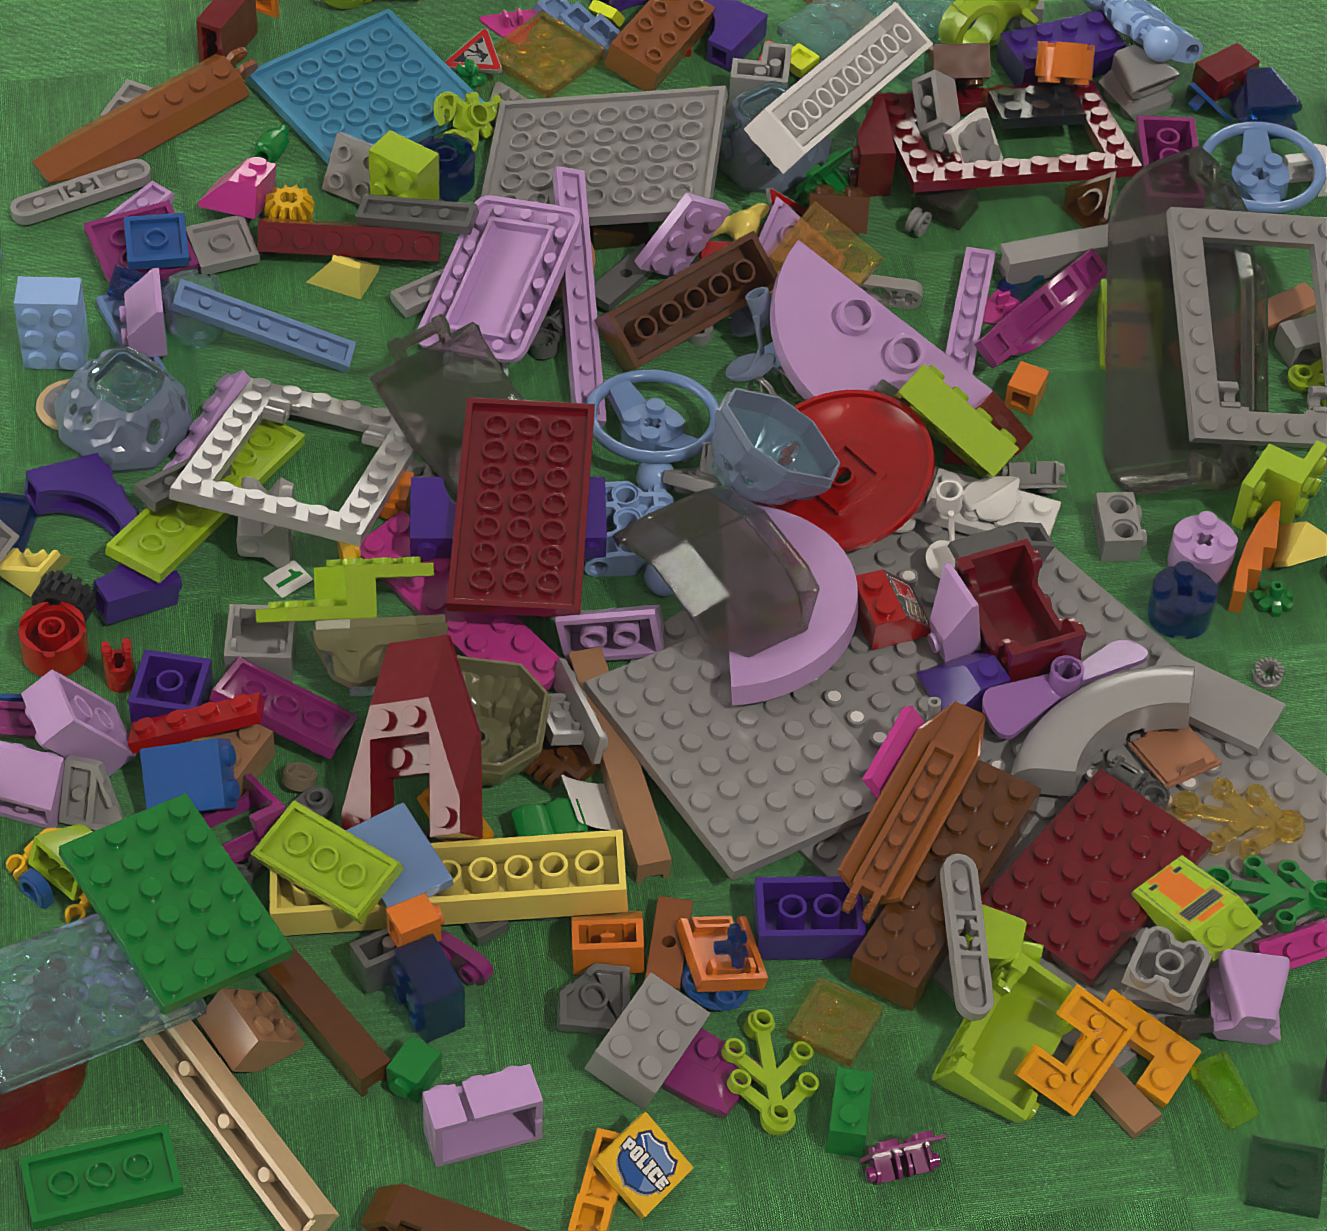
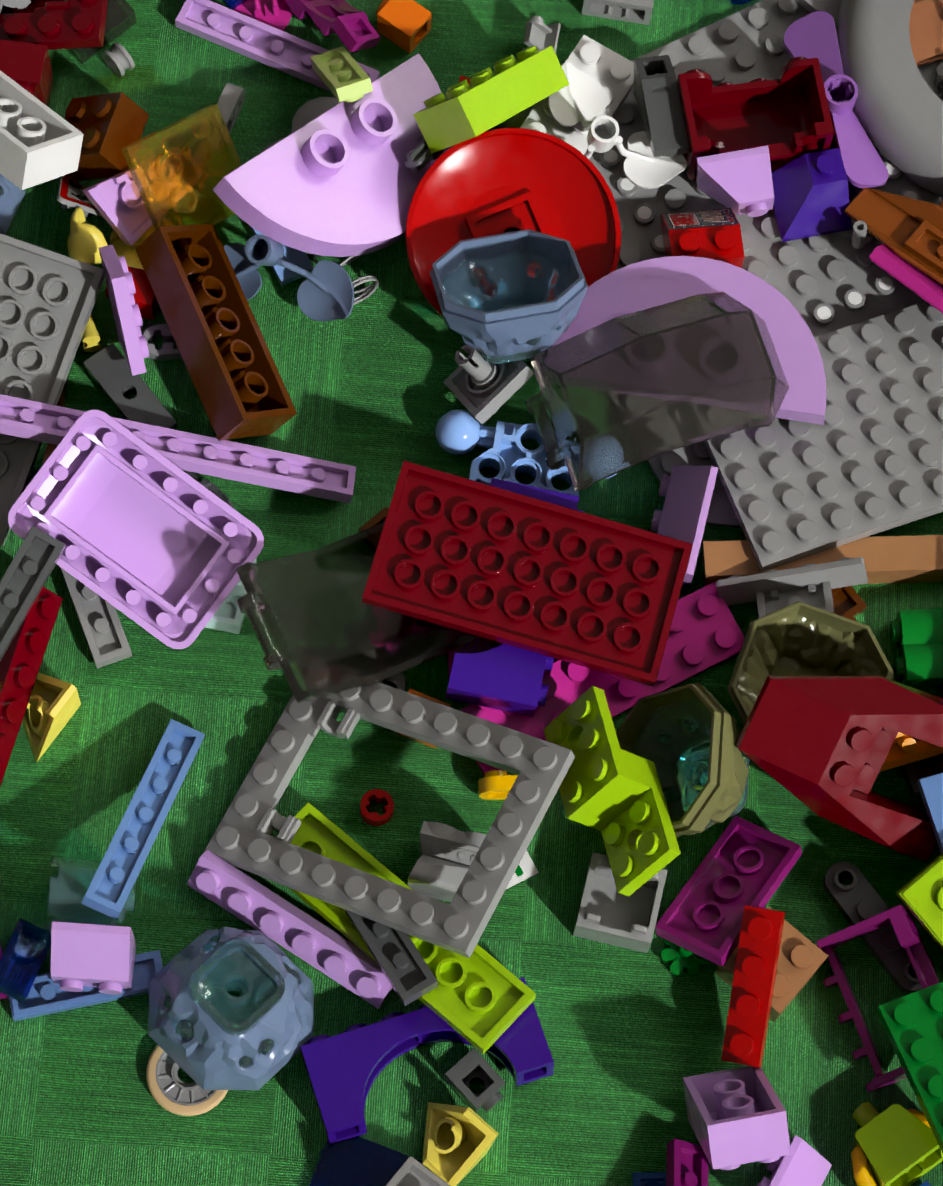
camera: 80 degrees left, 20 degrees up
light blue brick [14,276,90,370] -> none
red brick [18,602,90,677] -> none
black tyre [31,570,97,623] -> none
light grey wing [59,754,124,830] -> none
red hinge [101,638,136,693] -> none
dark purple brick [128,649,213,724] -> none
blue brick [140,738,240,813] -> none
dark tan tile [282,762,317,792] -> none
white sticker [561,775,619,830] -> none
medium blue piece [586,369,720,464] -> none
clear red tile [975,391,1033,457] -> none
none -> yellowish green plate [310,46,373,102]
none -> red bush [360,789,394,826]
none -> dark grey brick [444,1048,506,1113]

